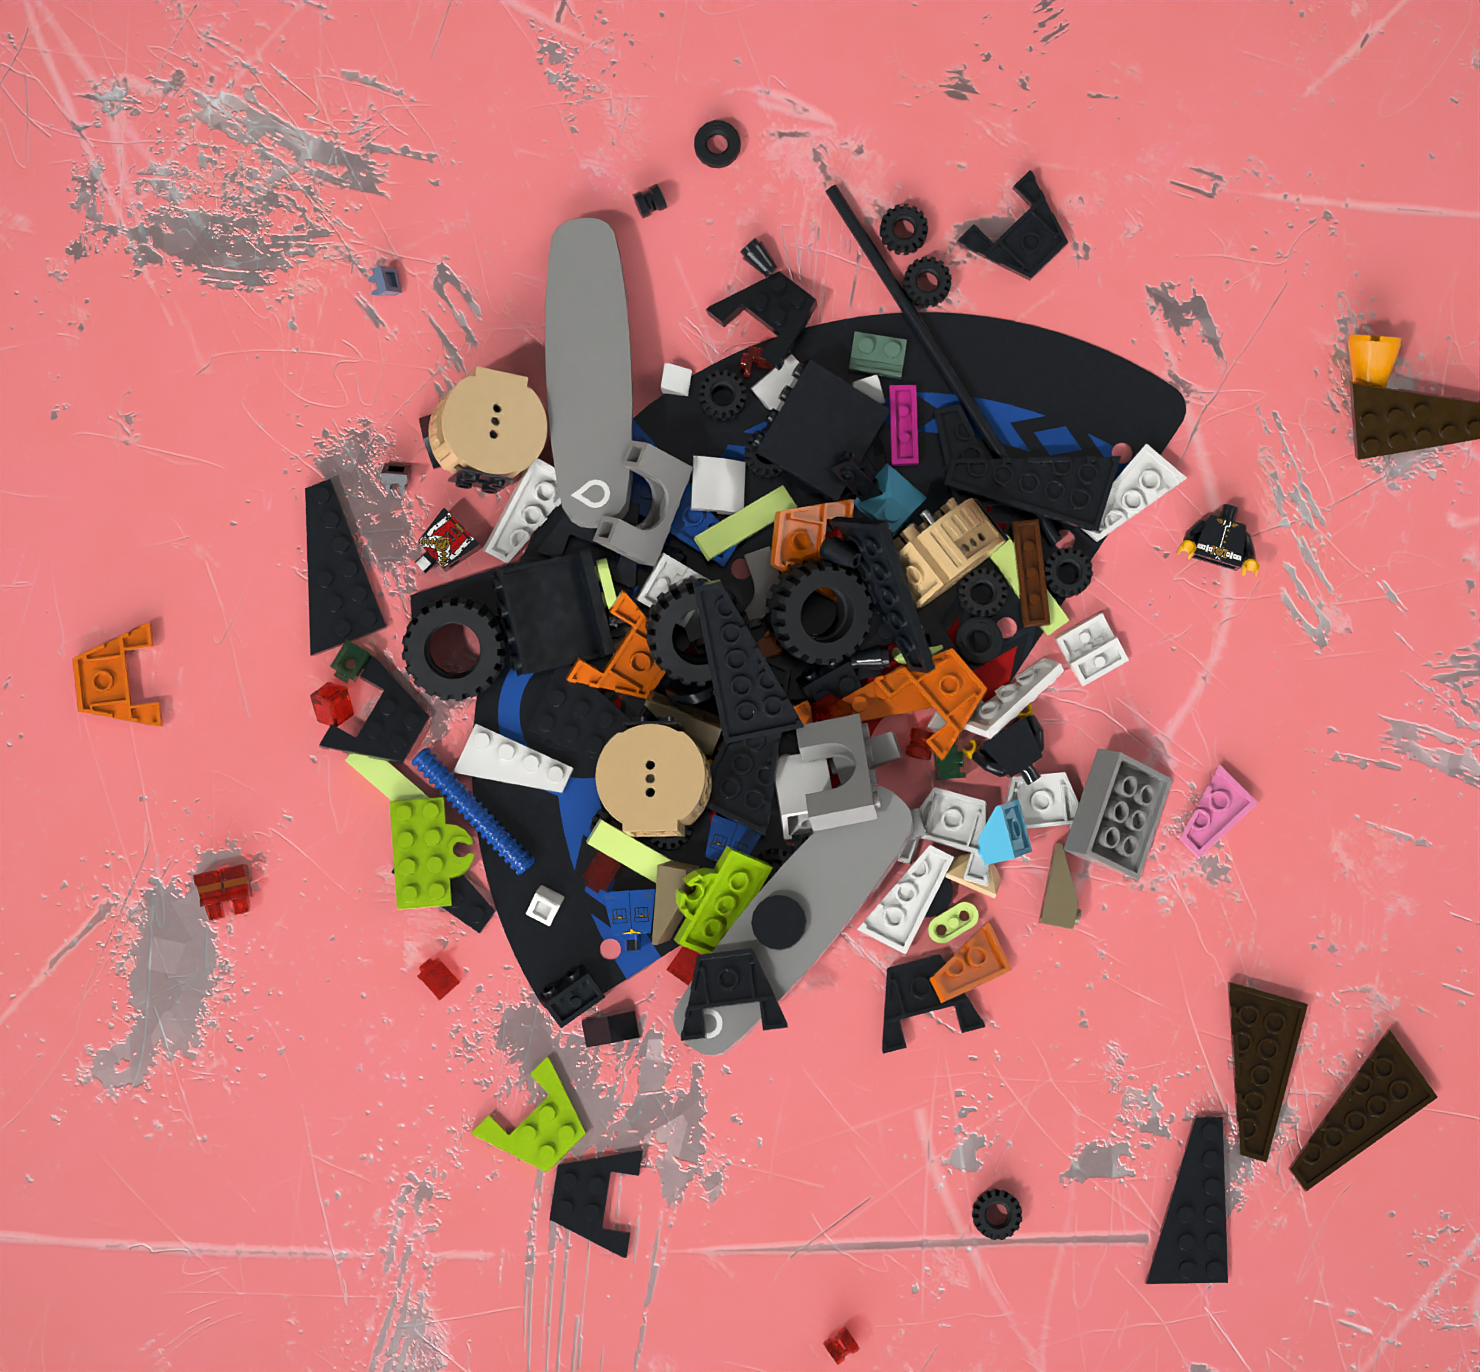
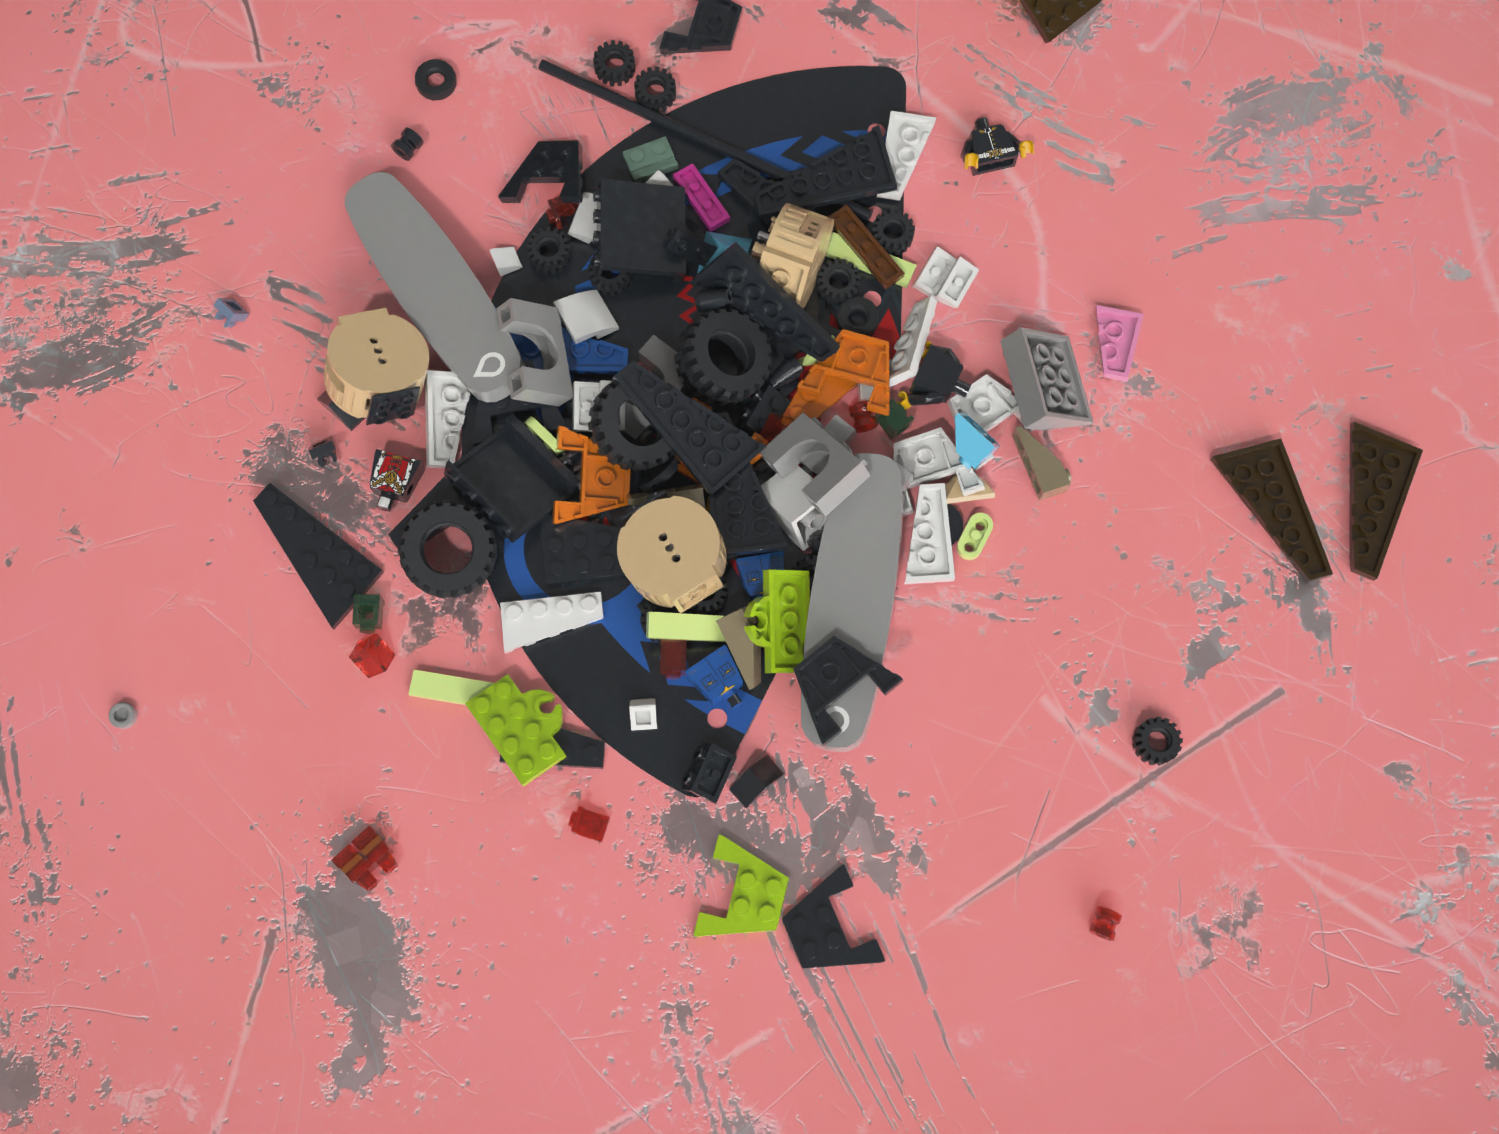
camera: 30 degrees left, 10 degrees down
orange wing [72,623,163,727] -> none
black wing [319,656,430,764] -> none
blue piece [411,747,535,875] -> none
clear red panel [666,946,701,986] -> none
yellowish green tile [694,485,797,561] -> none
black cone [740,238,778,278] -> none
black tile [751,895,807,951] -> none
orange wing [770,499,854,602] -> none
black wing [882,954,985,1054] -> none
orange wing [929,921,1012,1003] -> none
black wing [1145,1117,1228,1284] -> none
none -> light grey tile [109,702,137,729]

